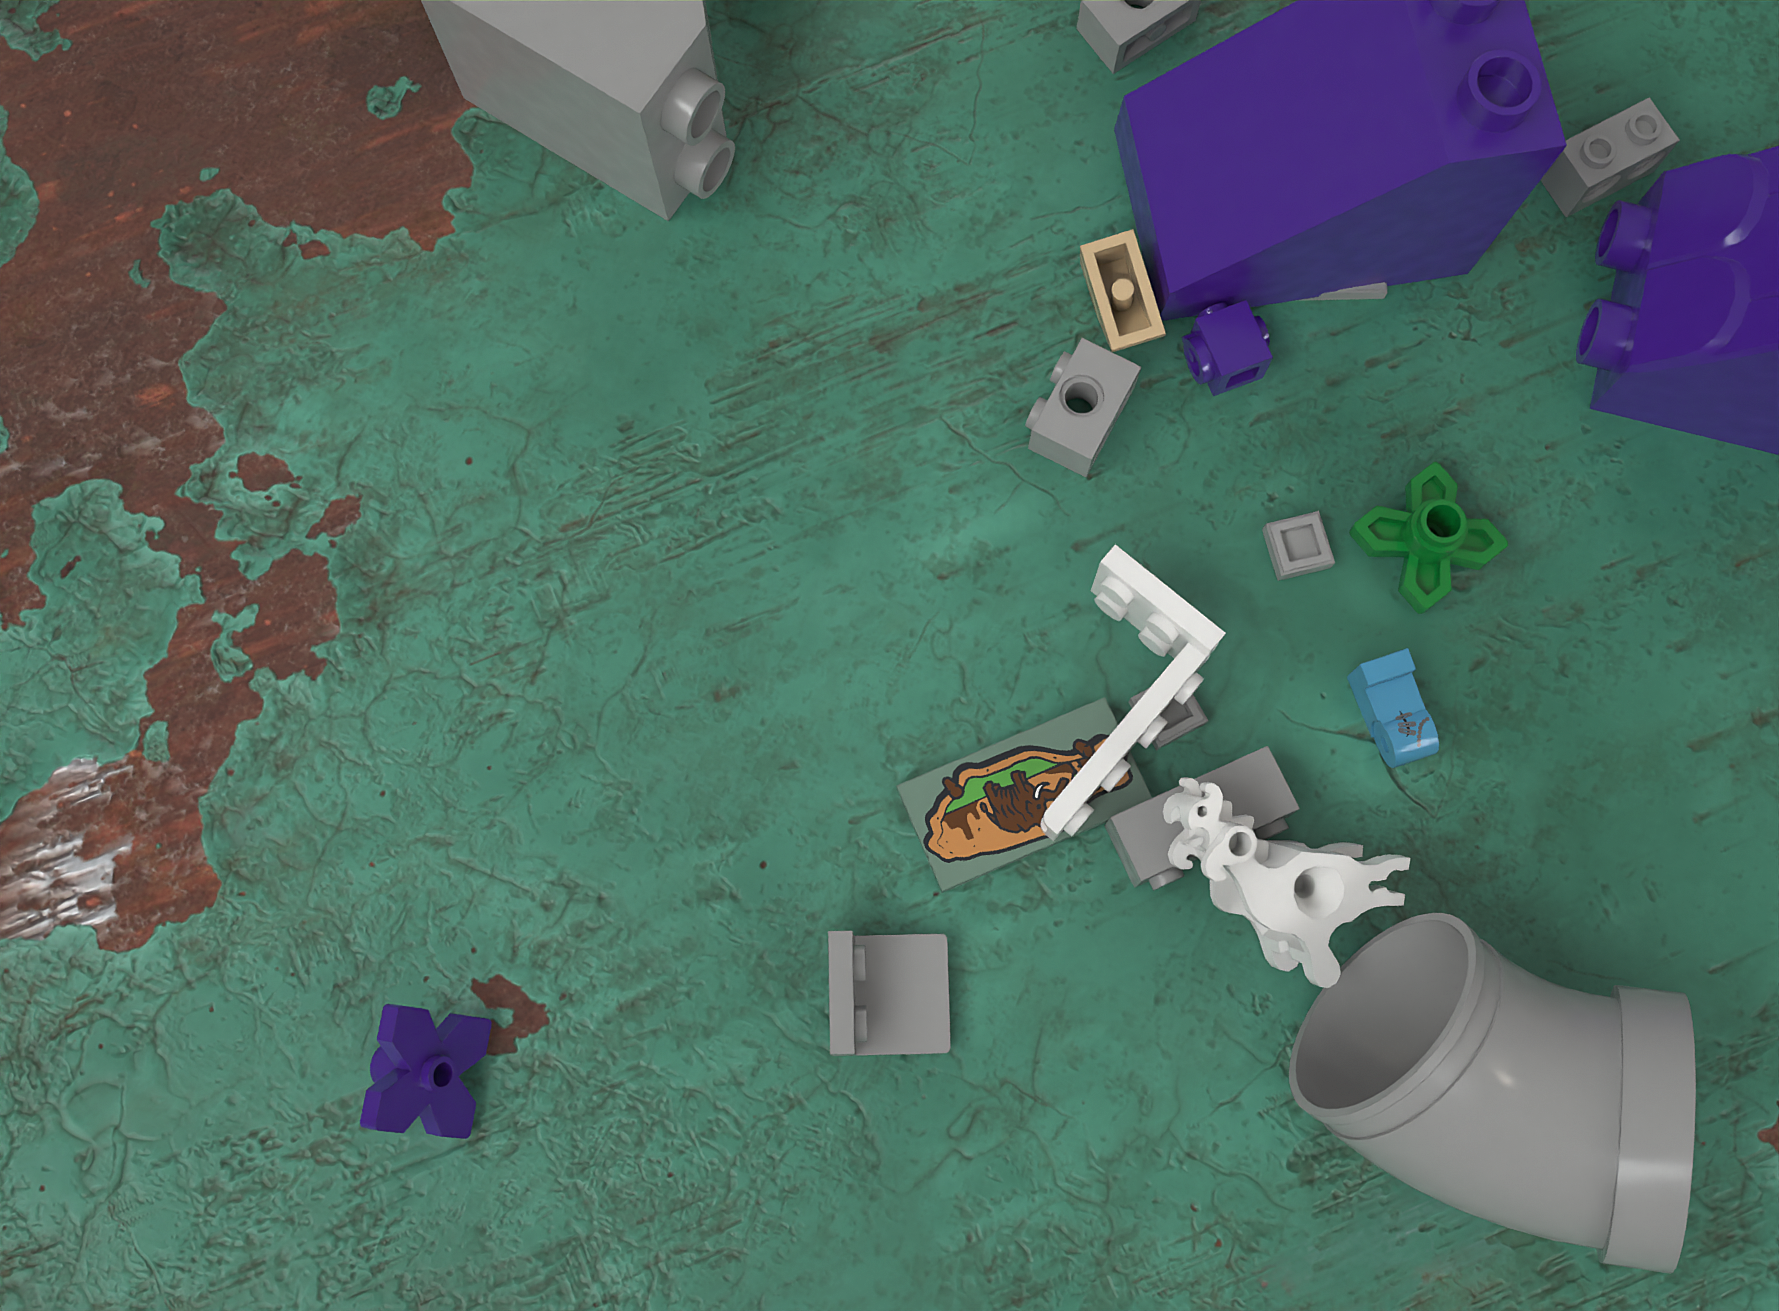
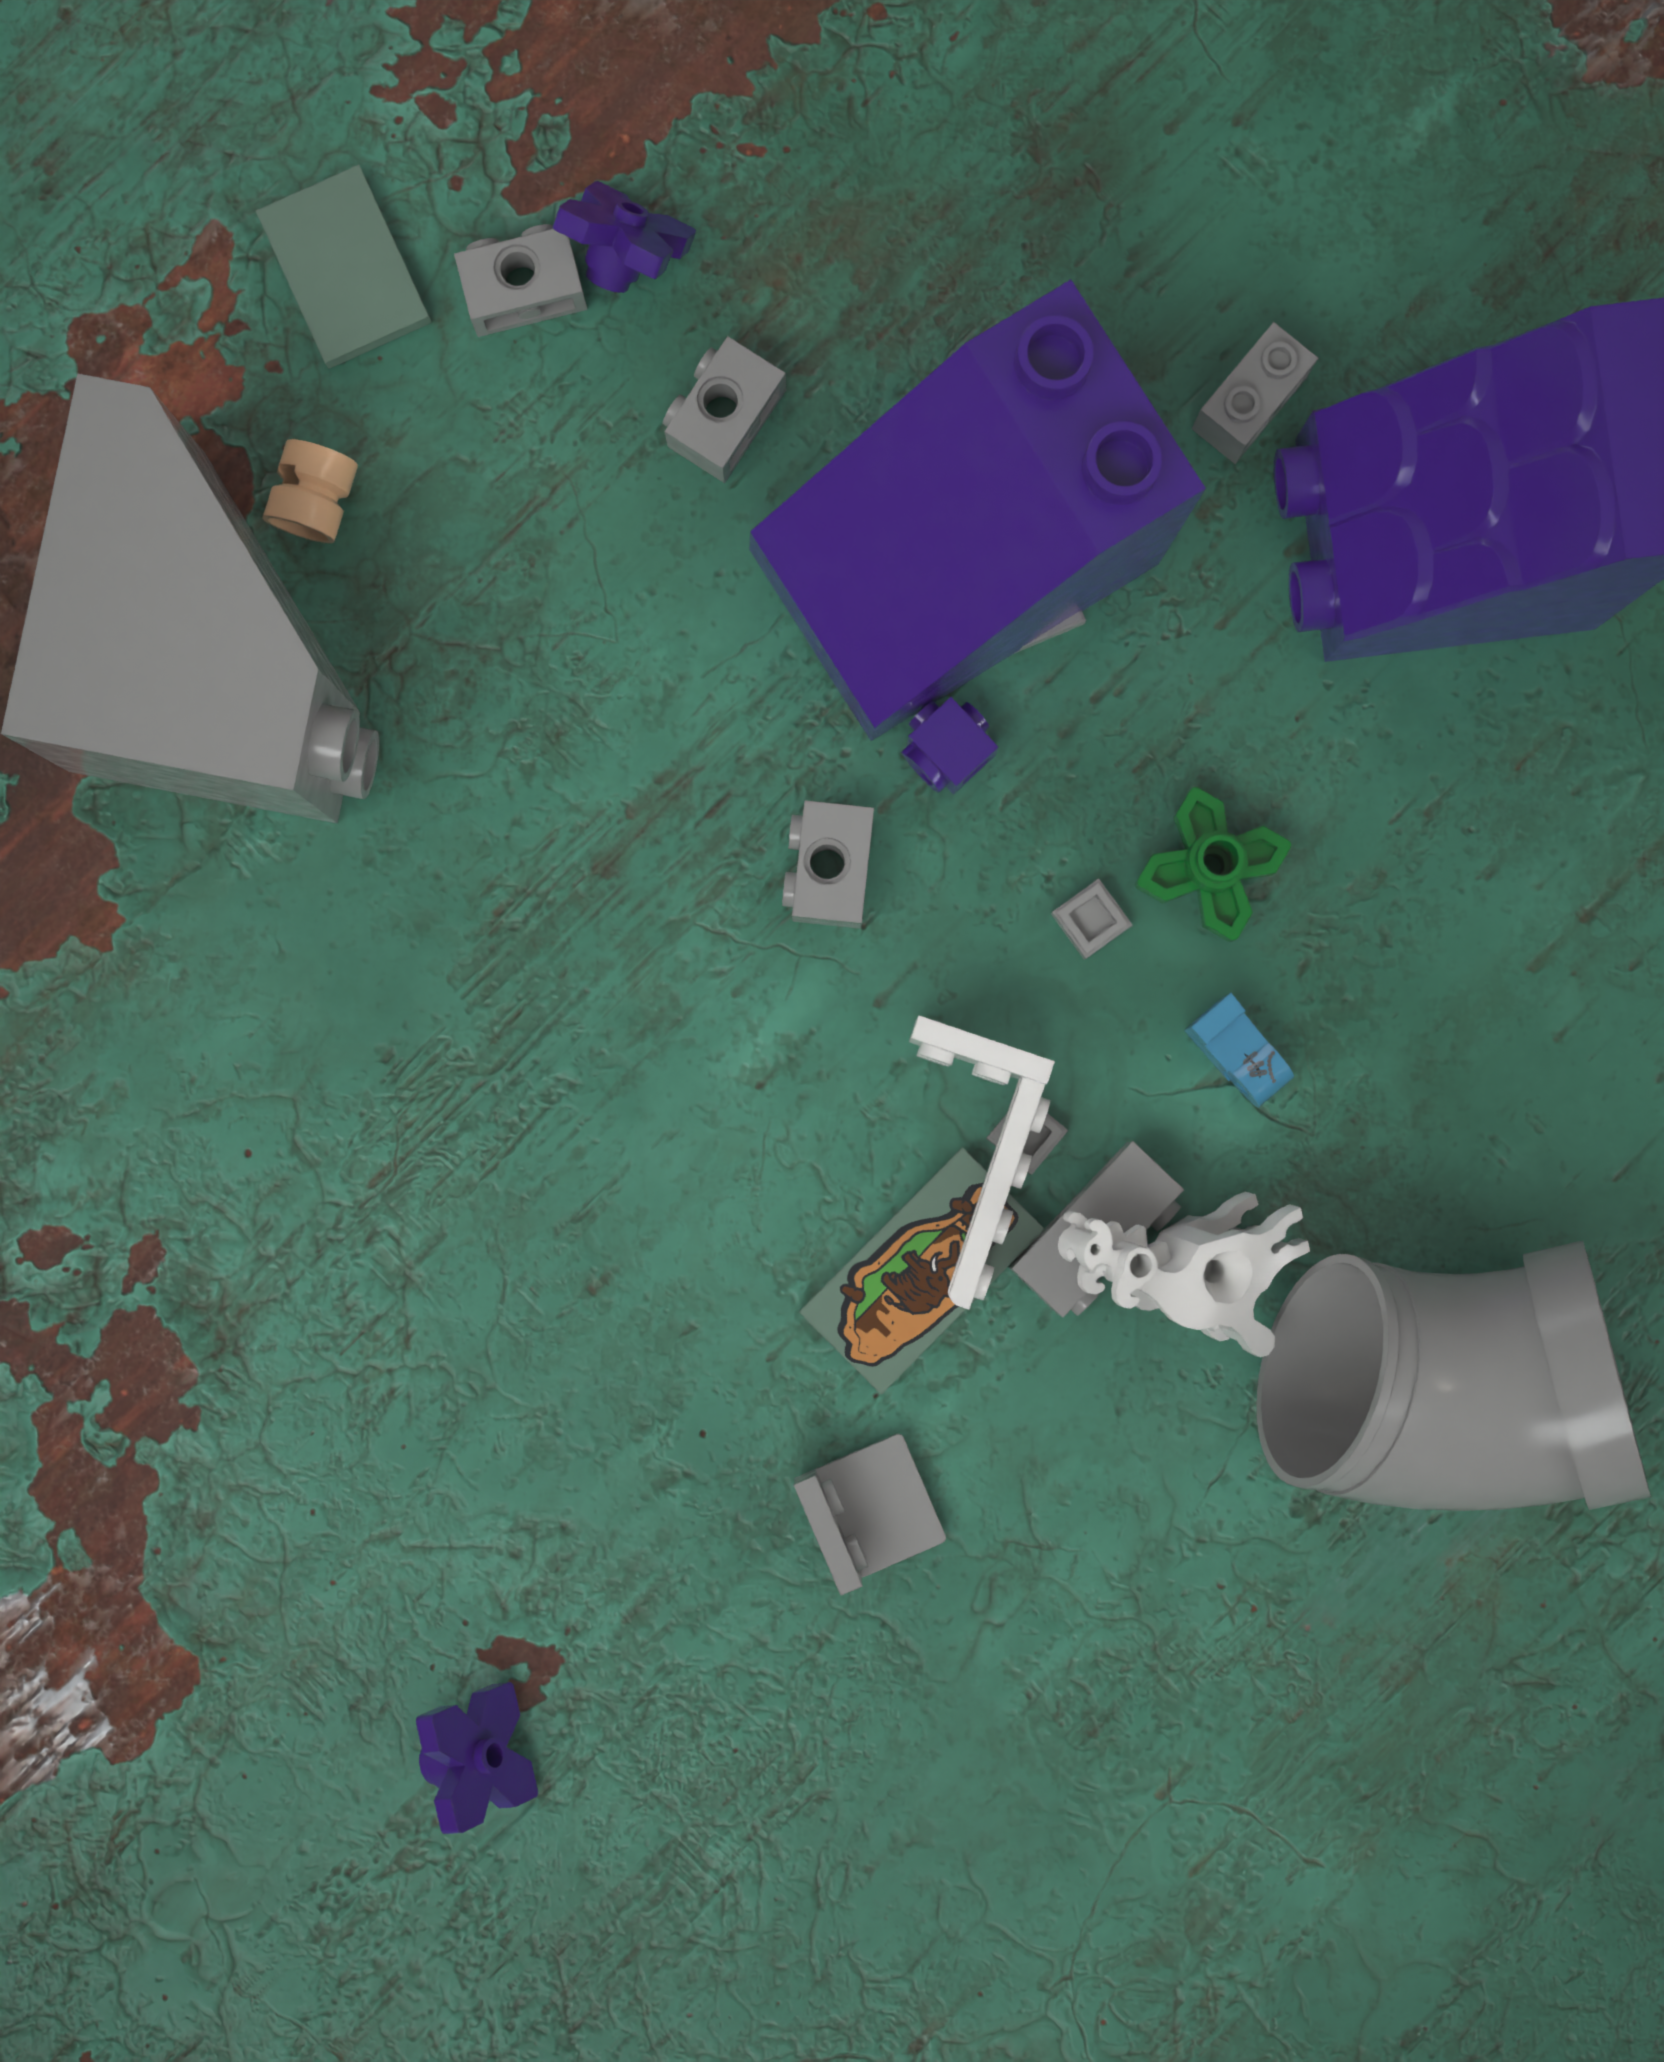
camera: 25 degrees left, 10 degrees up
tan slope [1080,229,1166,352] -> none

